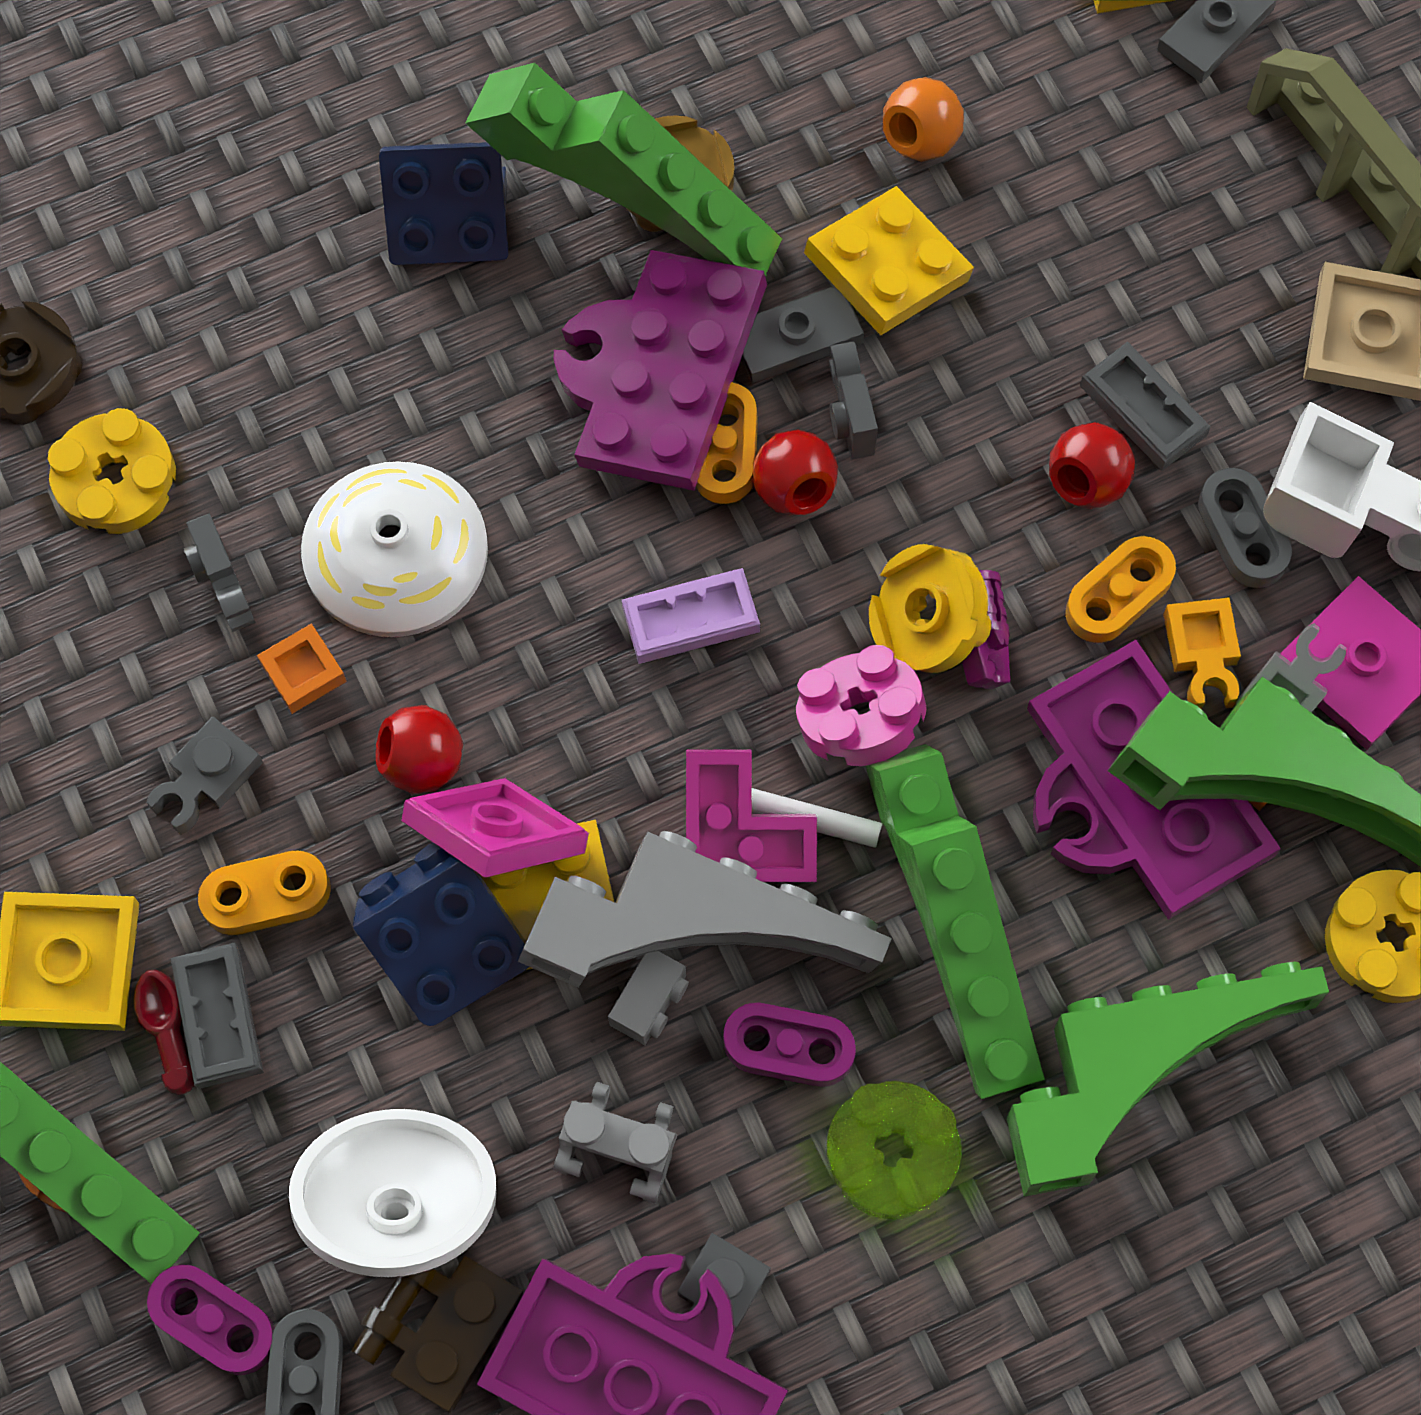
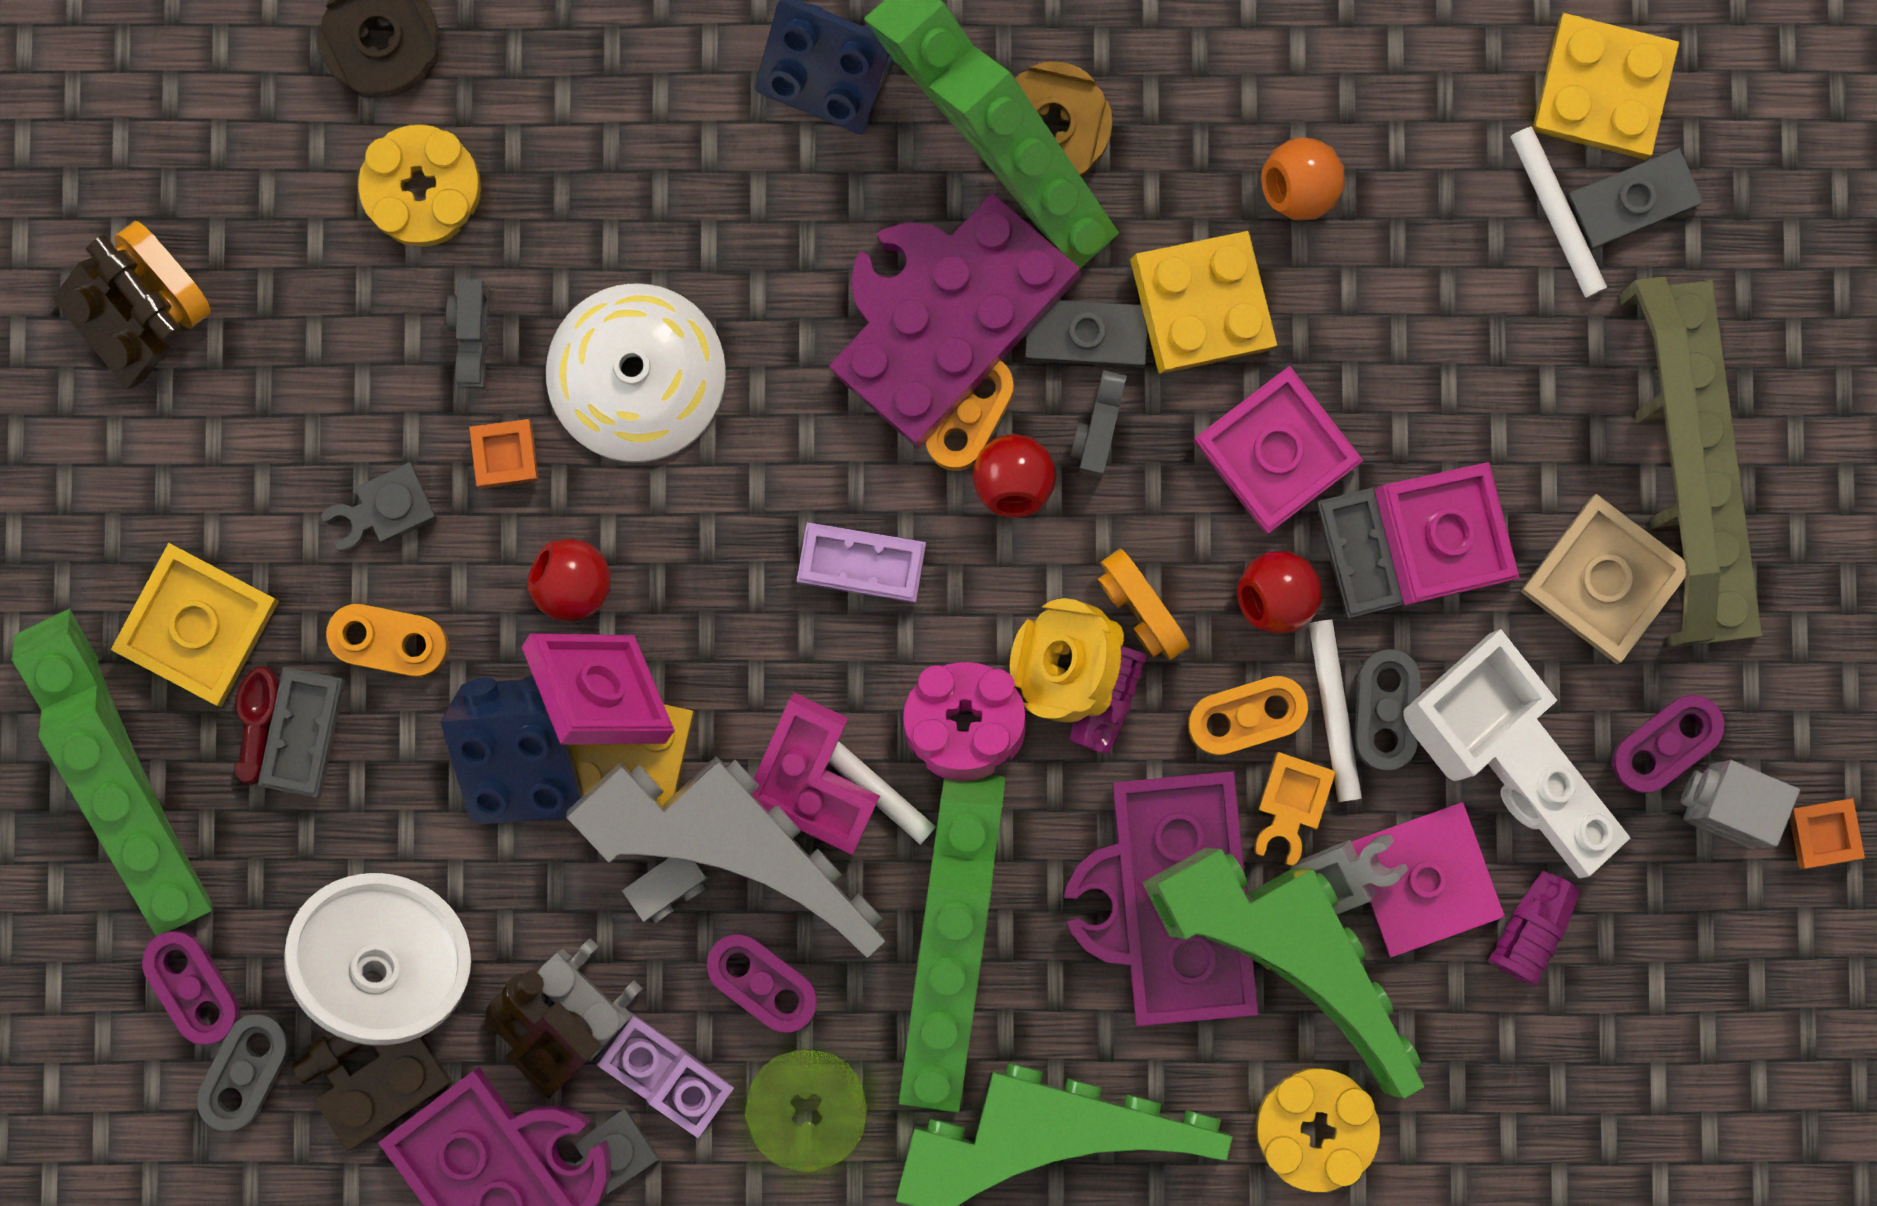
camera: 25 degrees right, 15 degrees up
none -> dark brown plate [485,971,602,1099]
none -> lavender slope [595,1011,734,1138]
none -> light orange plate [1097,548,1190,661]
none -> dark pink plate [1193,366,1364,536]
none -> white bar [1309,620,1362,802]
none -> dark pink plate [1374,462,1520,606]
none -> white bar [1511,126,1607,298]

